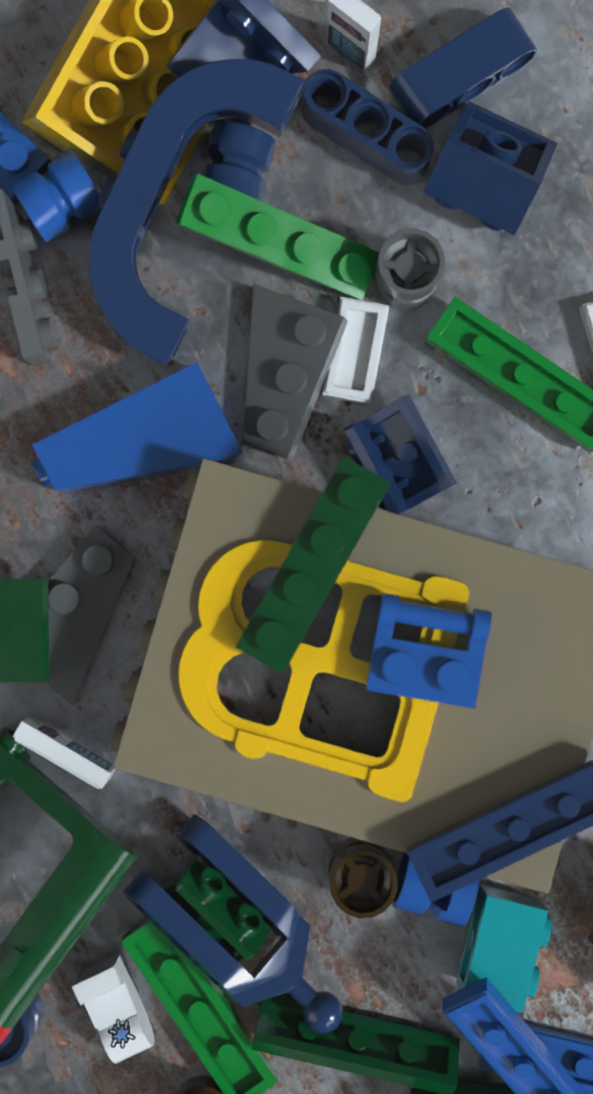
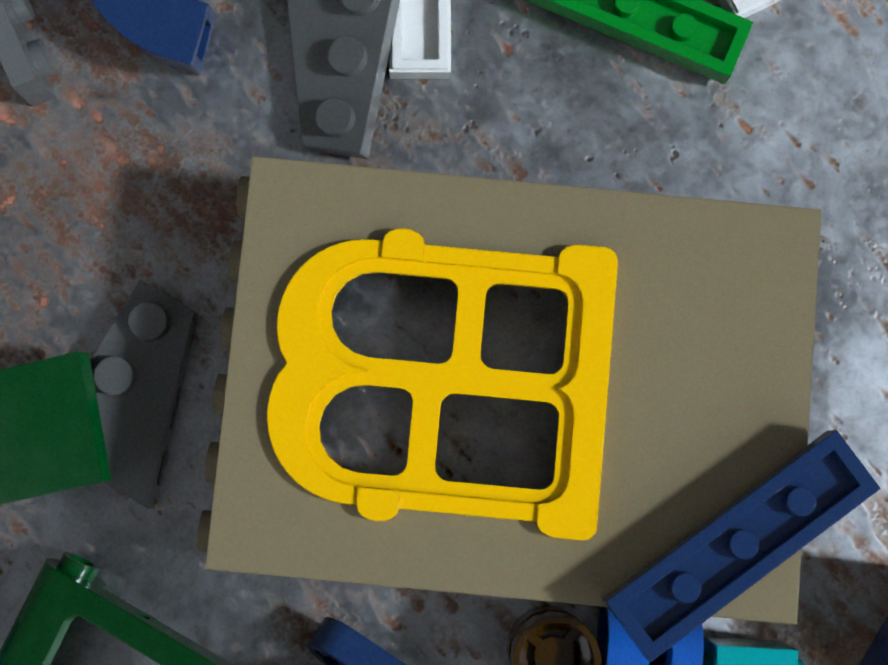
camera: 15 degrees left, 5 degrees down
white tile [12,716,116,789] -> none
blue slope [32,362,245,494] -> none
dark green plate [236,456,391,674] -> none
dark blue bracket [344,395,457,515] -> none
blue plate [365,592,492,709] -> none

